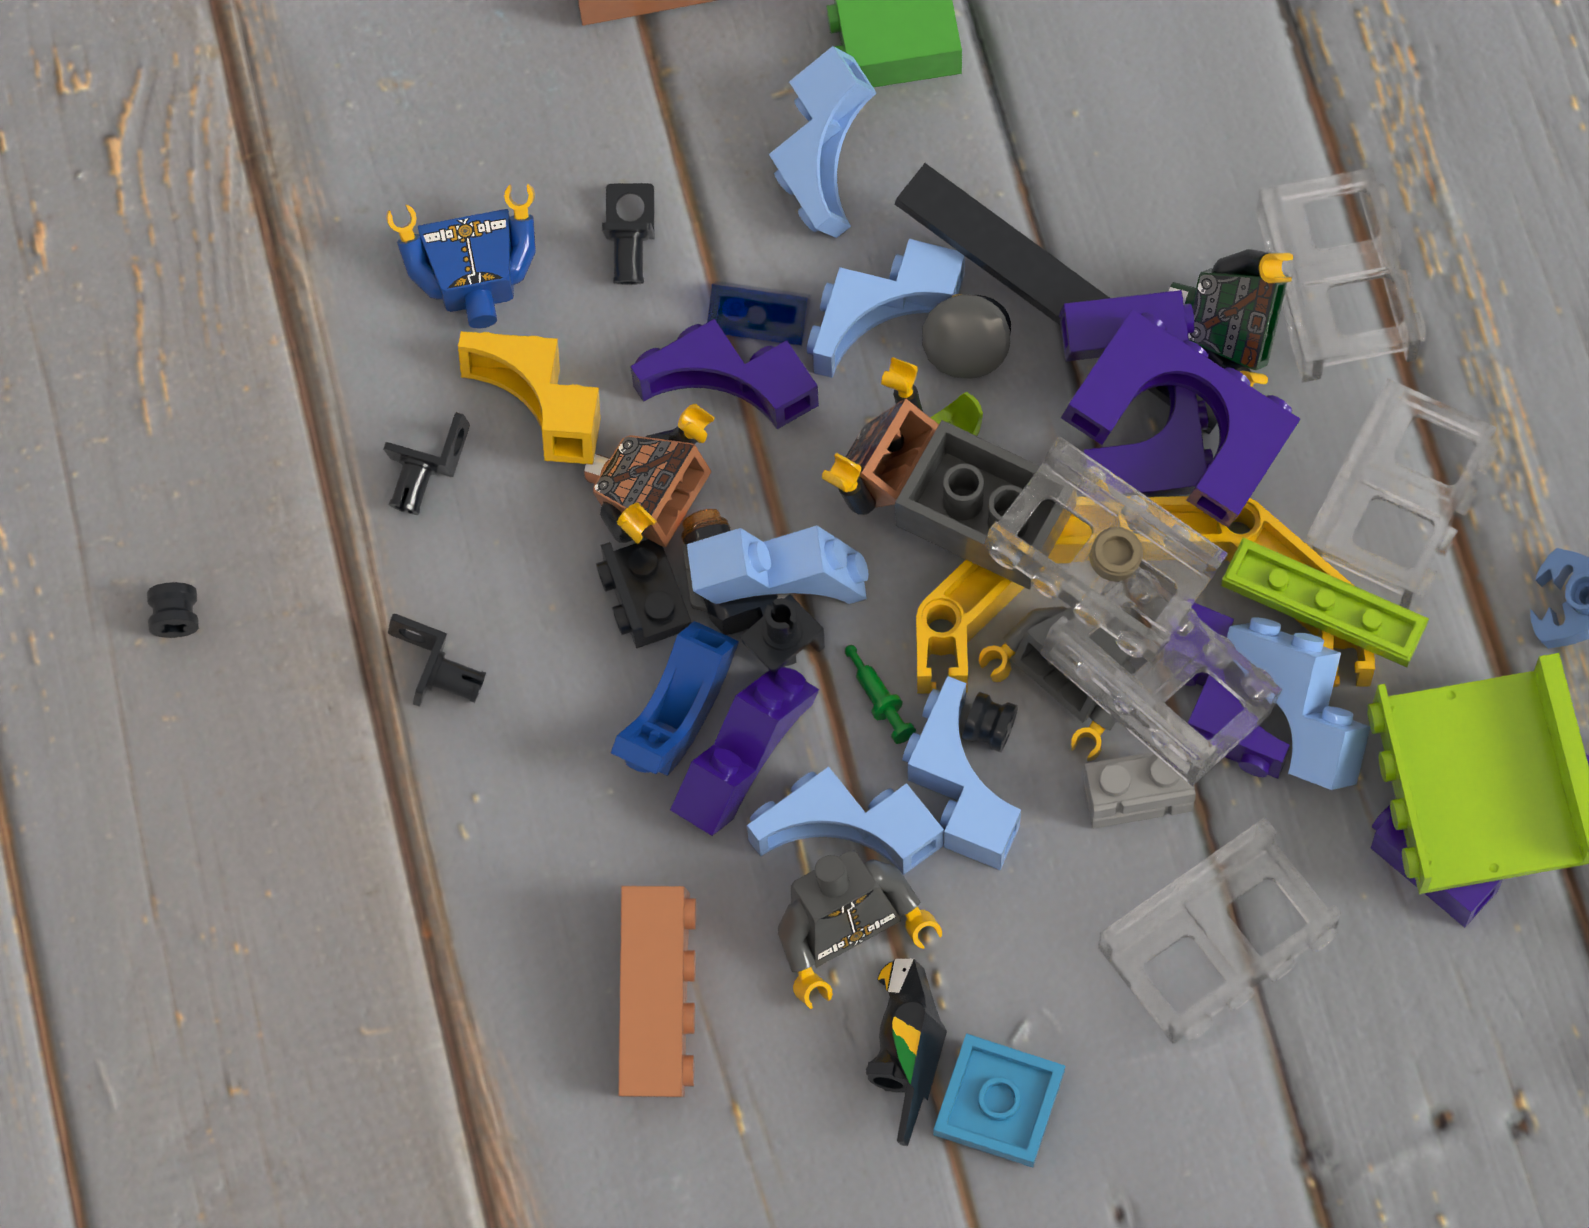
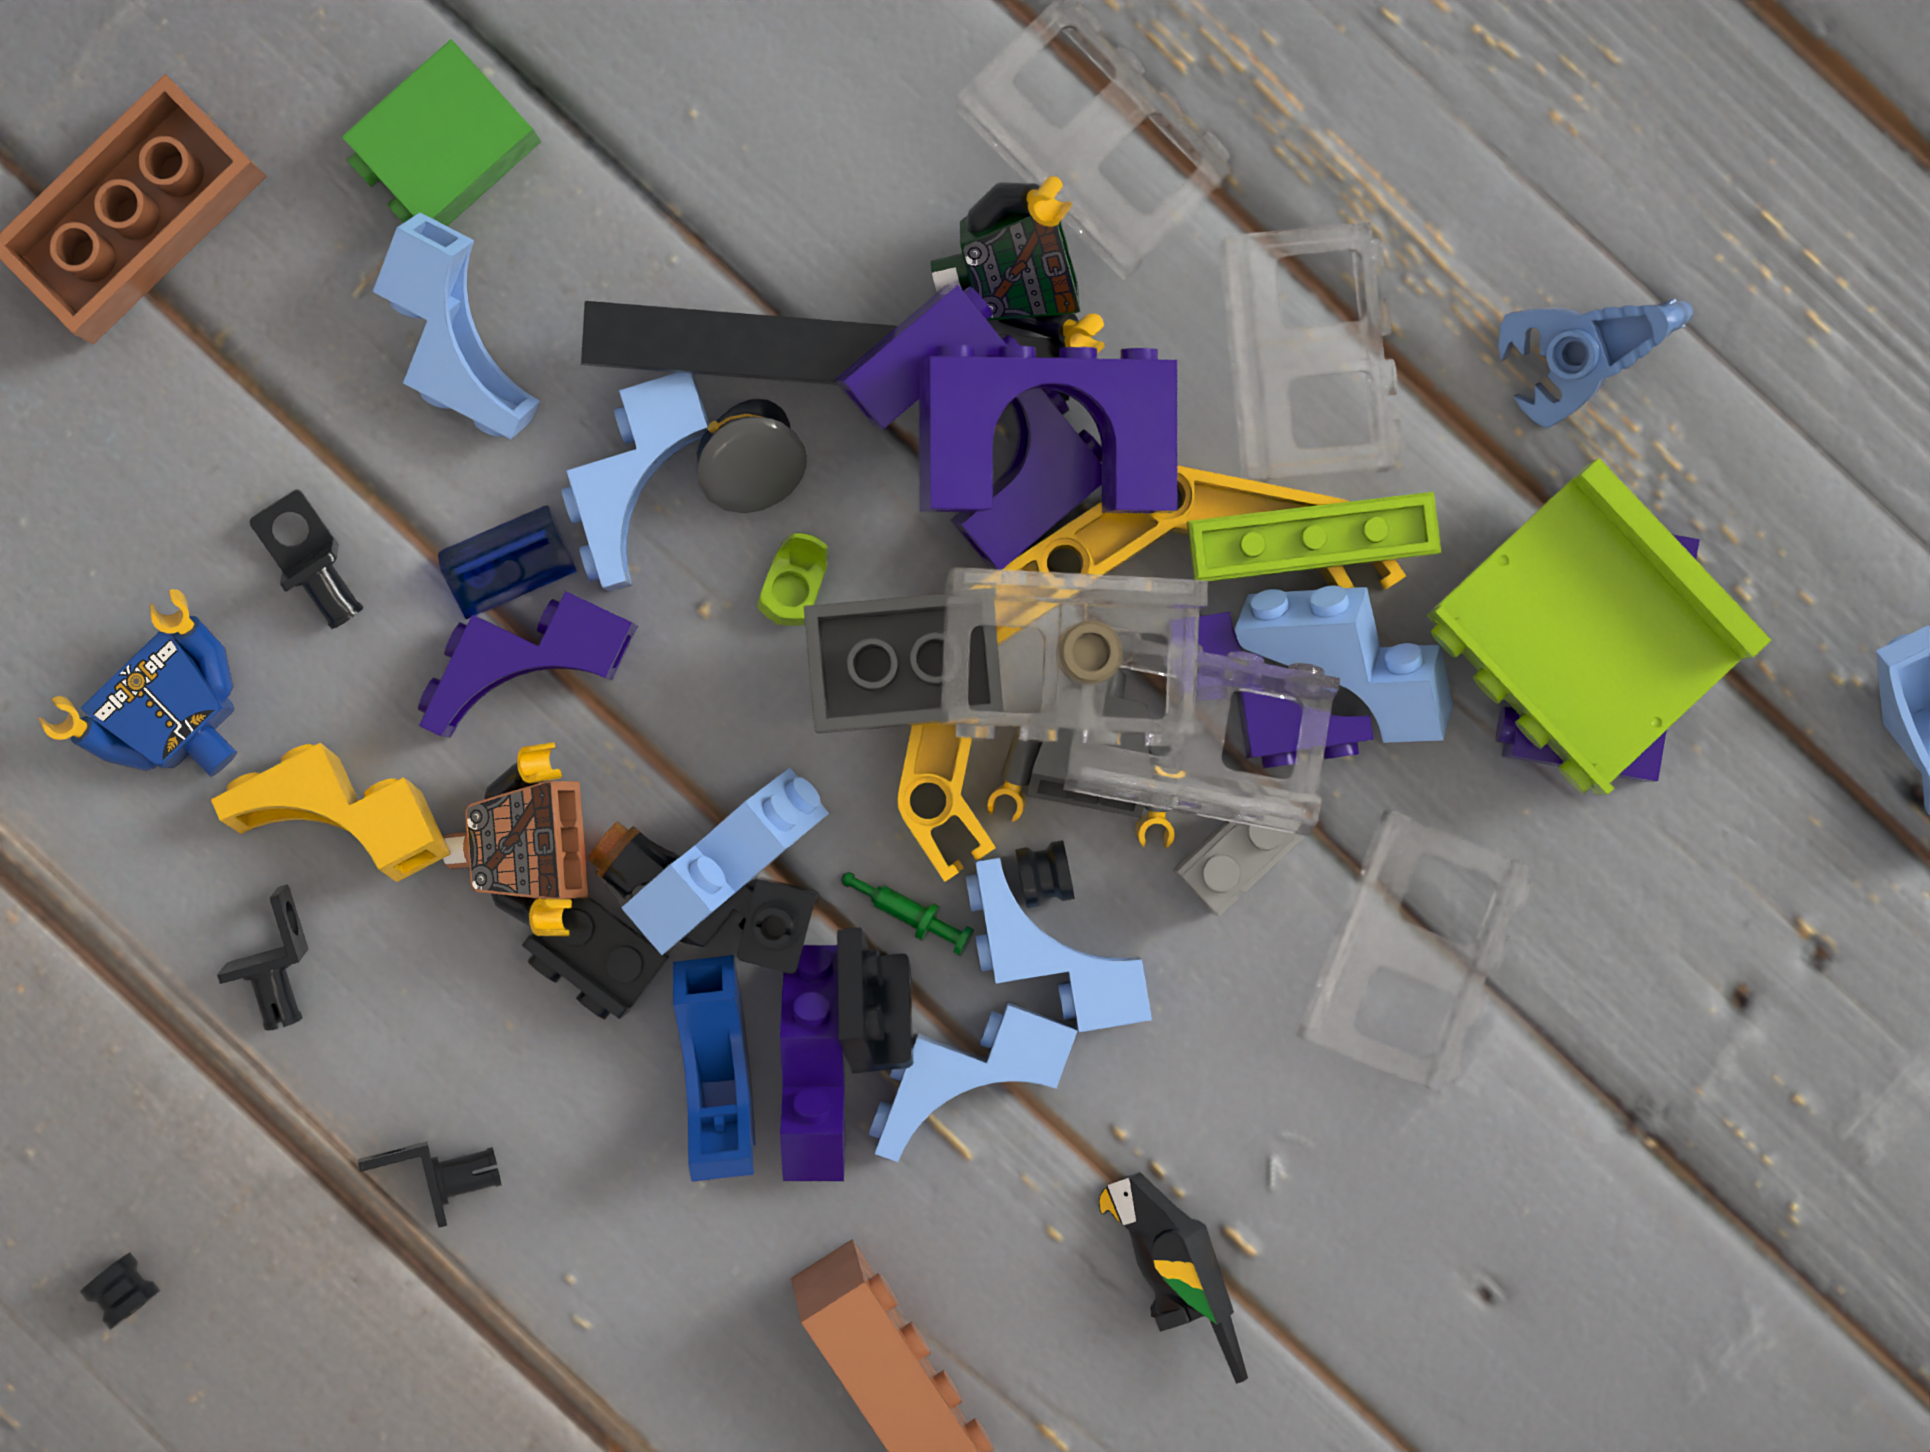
camera: 40 degrees left, 20 degrees up
dark grey torso [778,850,942,1009] -> none
torso [822,357,939,515] -> none
dark azure plate [933,1034,1066,1168] -> none
none -> black bracket [837,927,914,1074]

